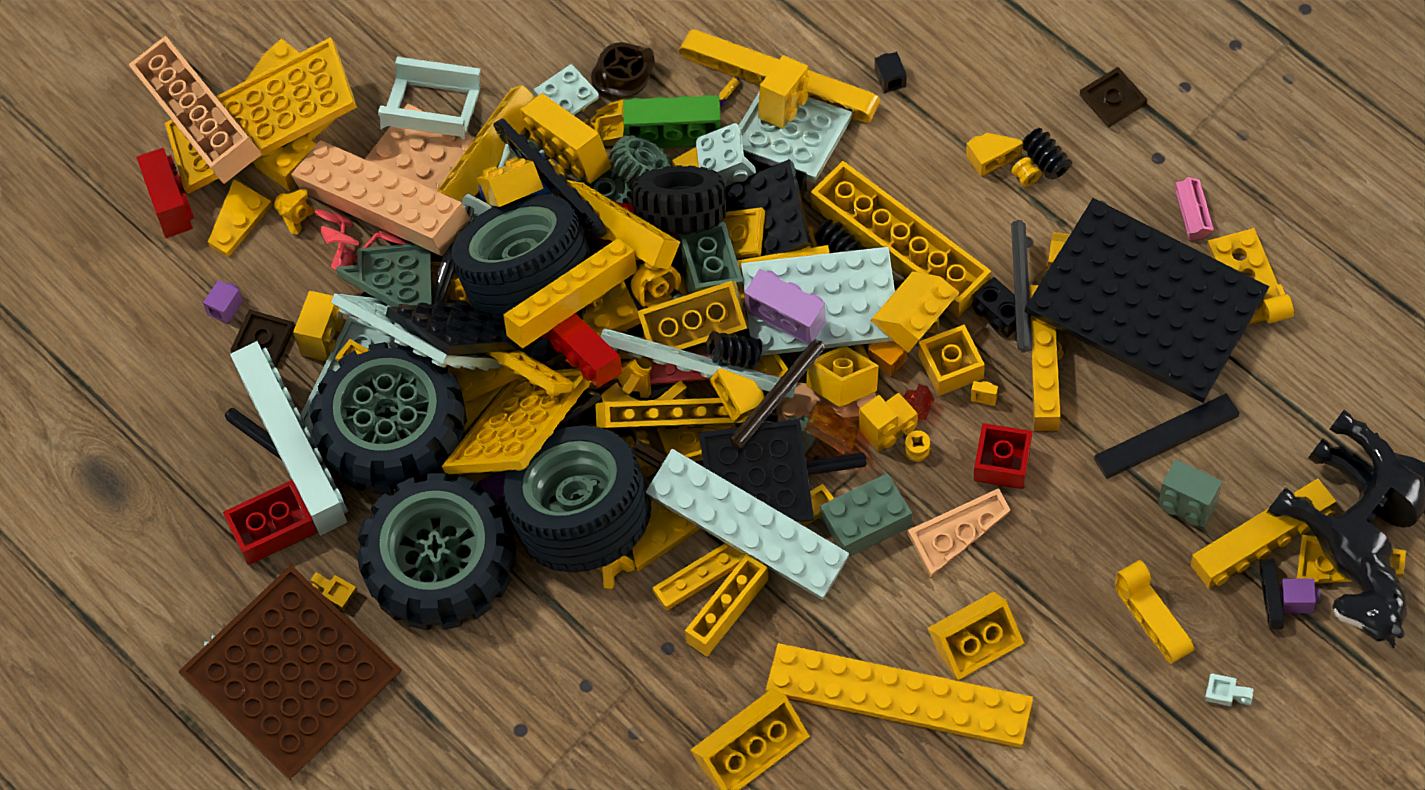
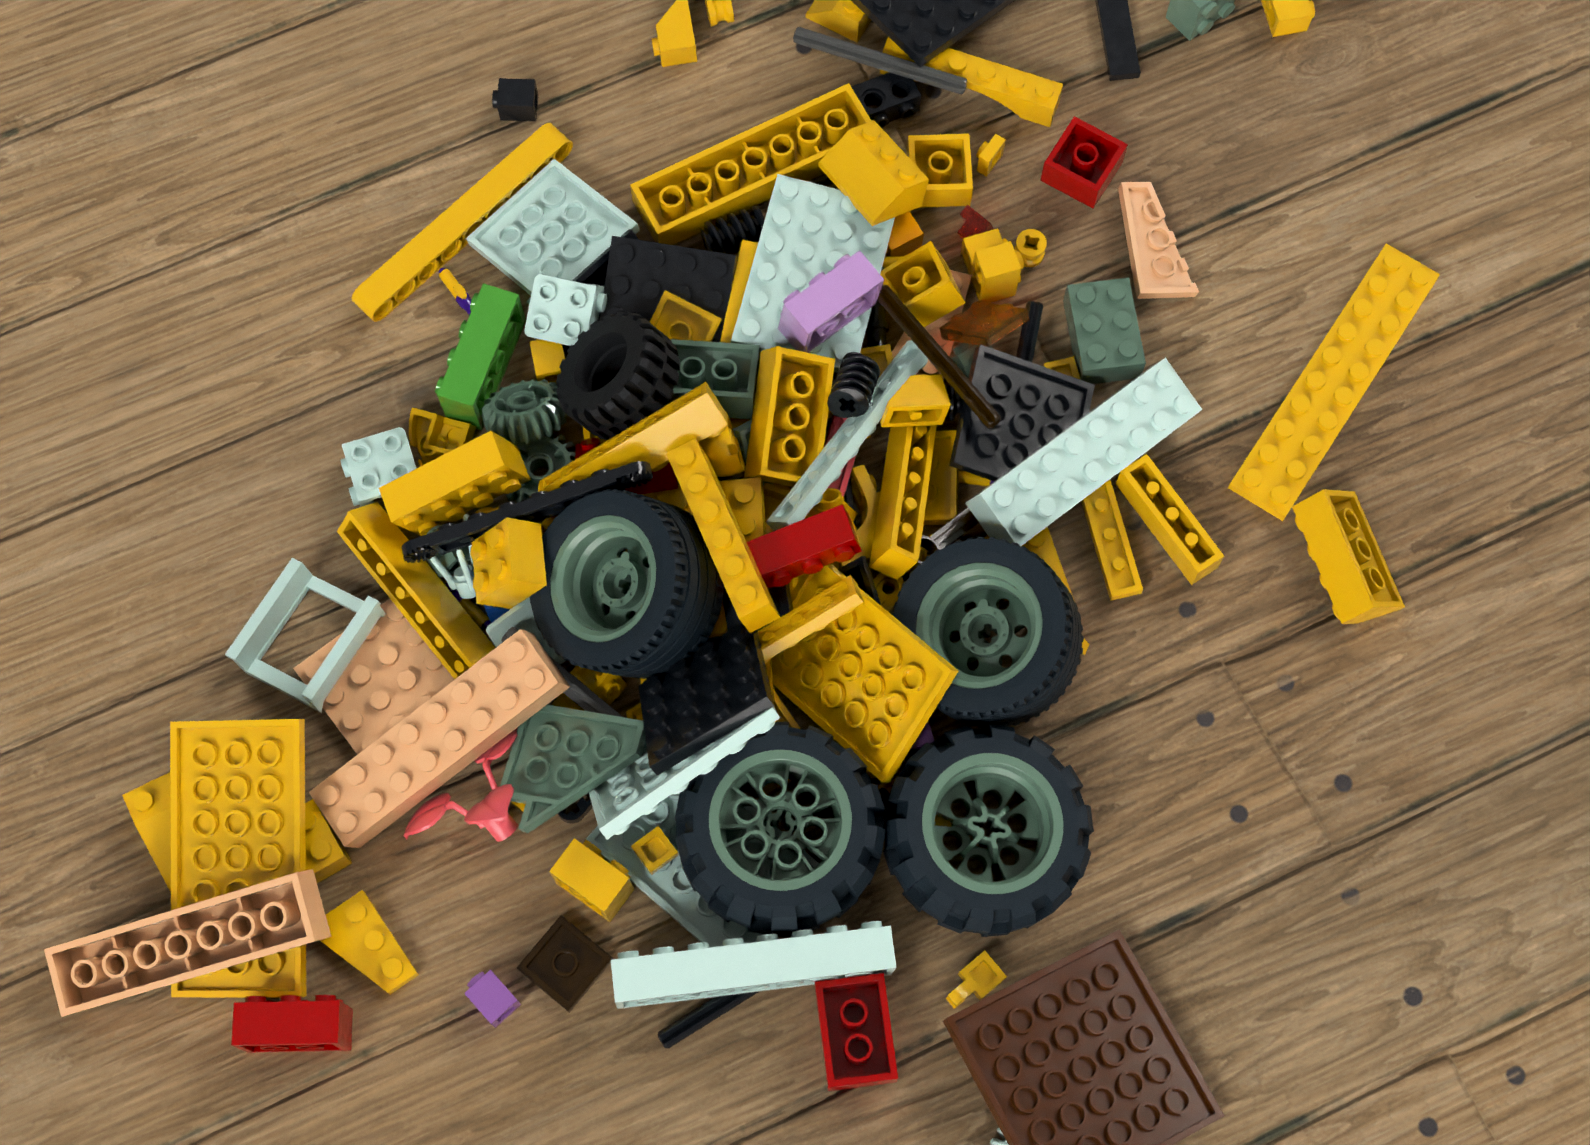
camera: 75 degrees left, 10 degrees up
yellow rock [274,190,315,234] -> none
dark brown piece [591,42,655,97] -> none
yellow brick [758,55,810,129] -> none
yellow slope [927,591,1024,680] -> none
yellow beam [1115,560,1194,664] -> none
light aqua plate [1205,673,1254,706] -> none

